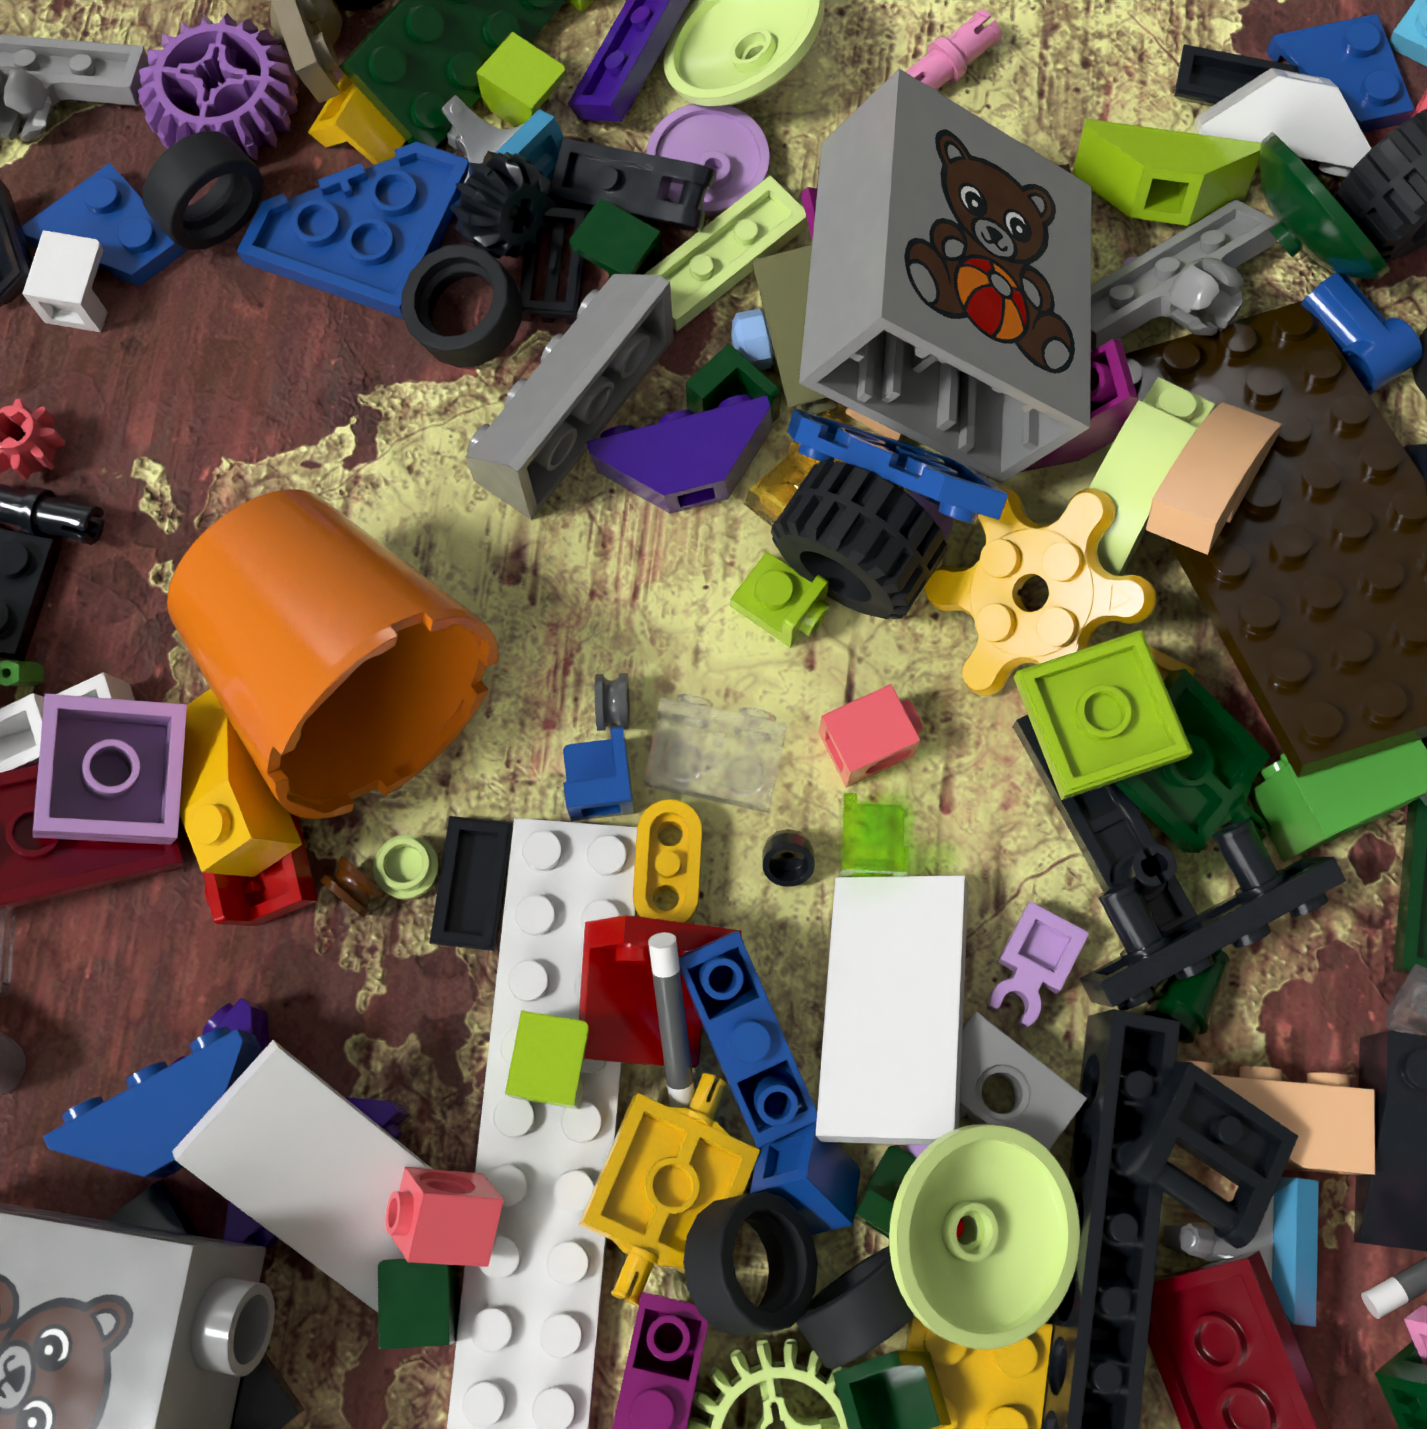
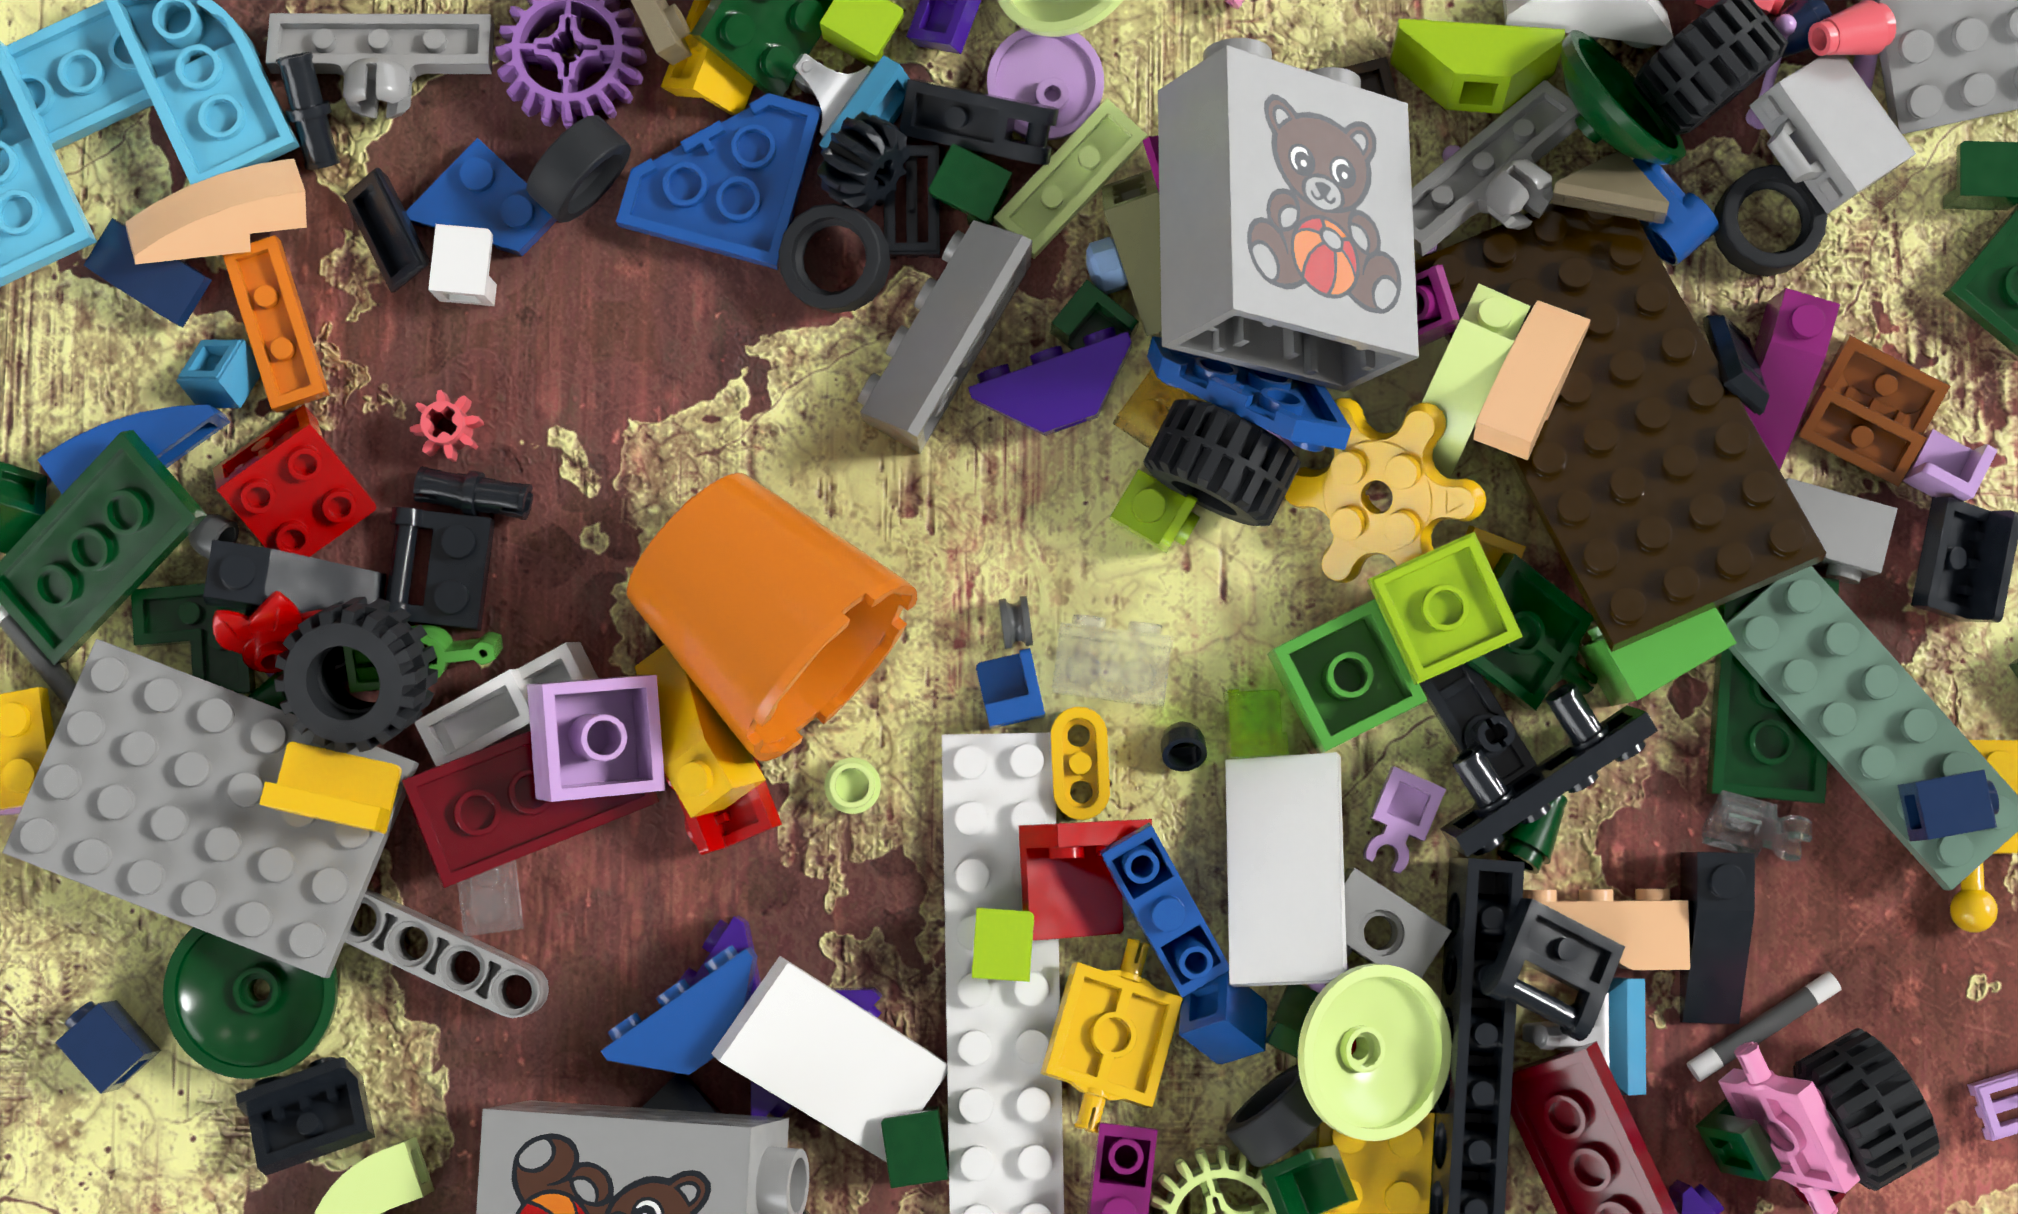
camera: 10 degrees left, 10 degrees up
reddish brown bush [320,856,386,919] -> none
coral brick [385,1167,504,1267] -> none
black tile [429,816,513,952] -> none
dark grey bar [648,932,695,1108] -> none
black tyre [683,1191,818,1336] -> none
coral brick [818,684,923,787] -> none
none -> bright green brick [1267,599,1428,753]
none -> dark tan slope [1552,151,1669,224]

